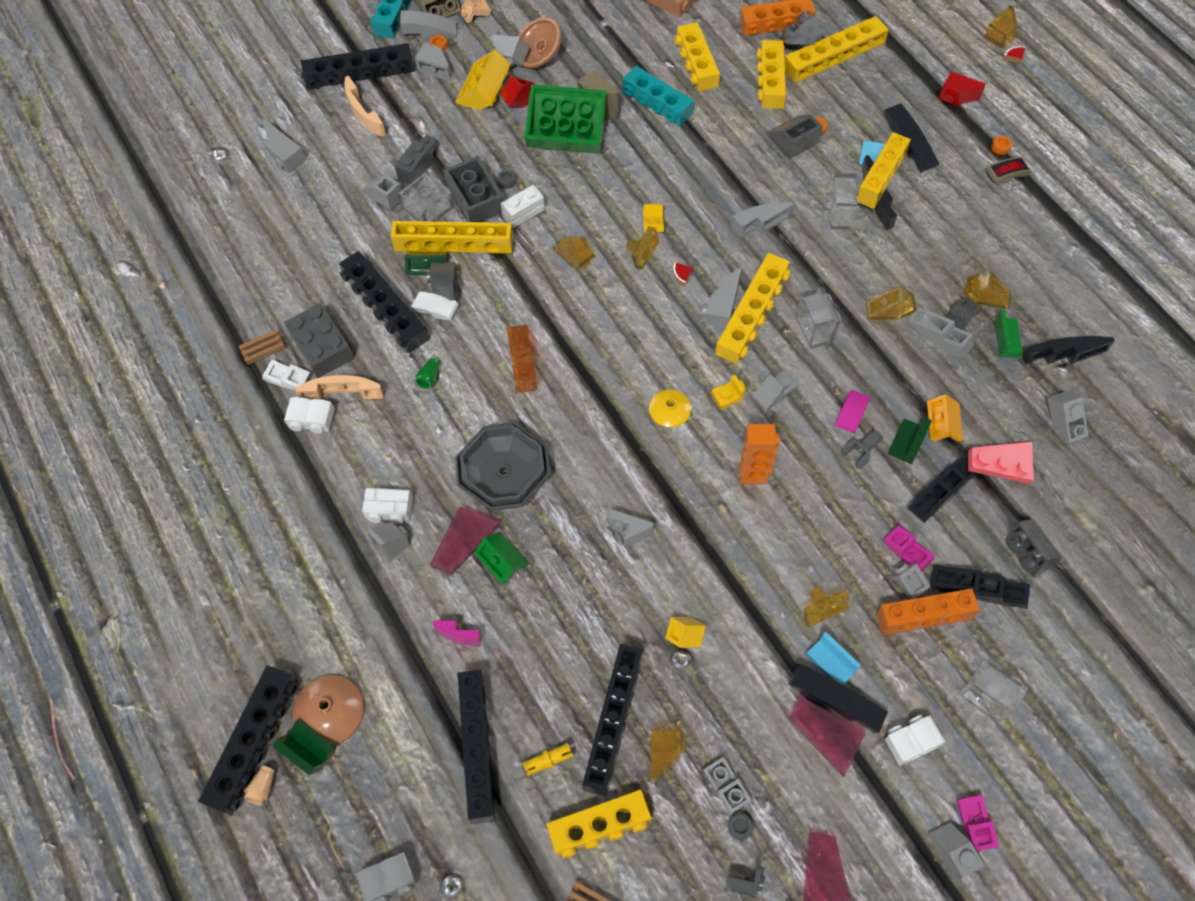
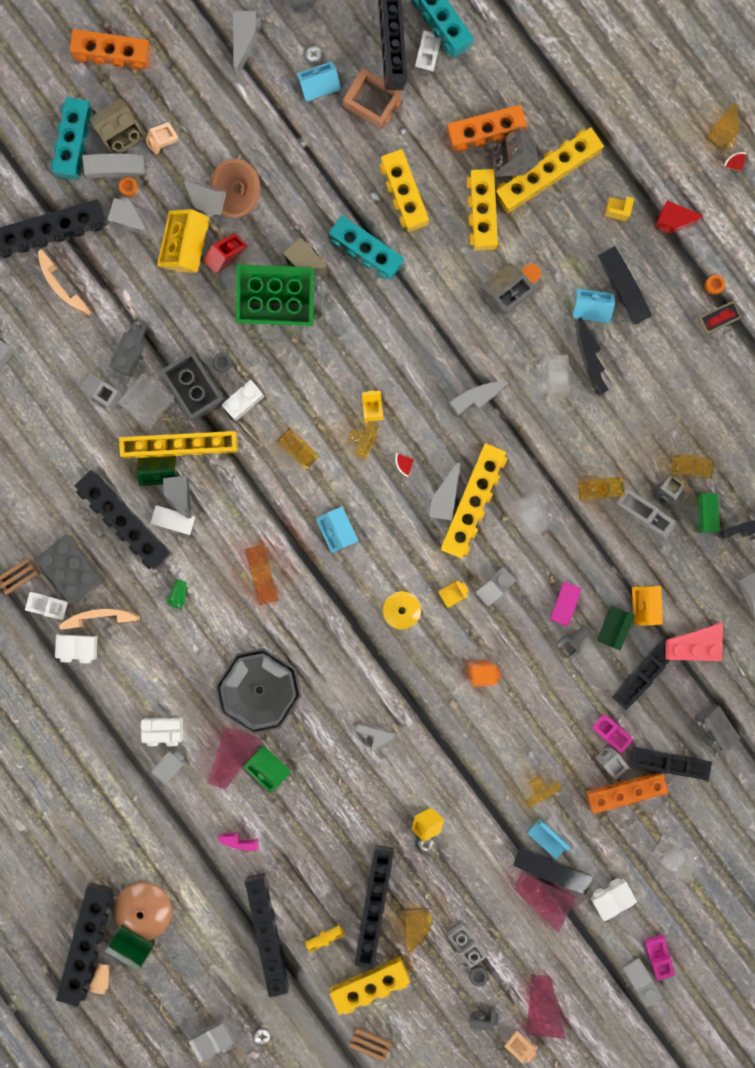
camera: 10 degrees left, 25 degrees up
yellow brick [856,132,911,209] -> none
none -> medium azure panel [316,507,358,553]
none -> yellow panel [604,197,634,221]

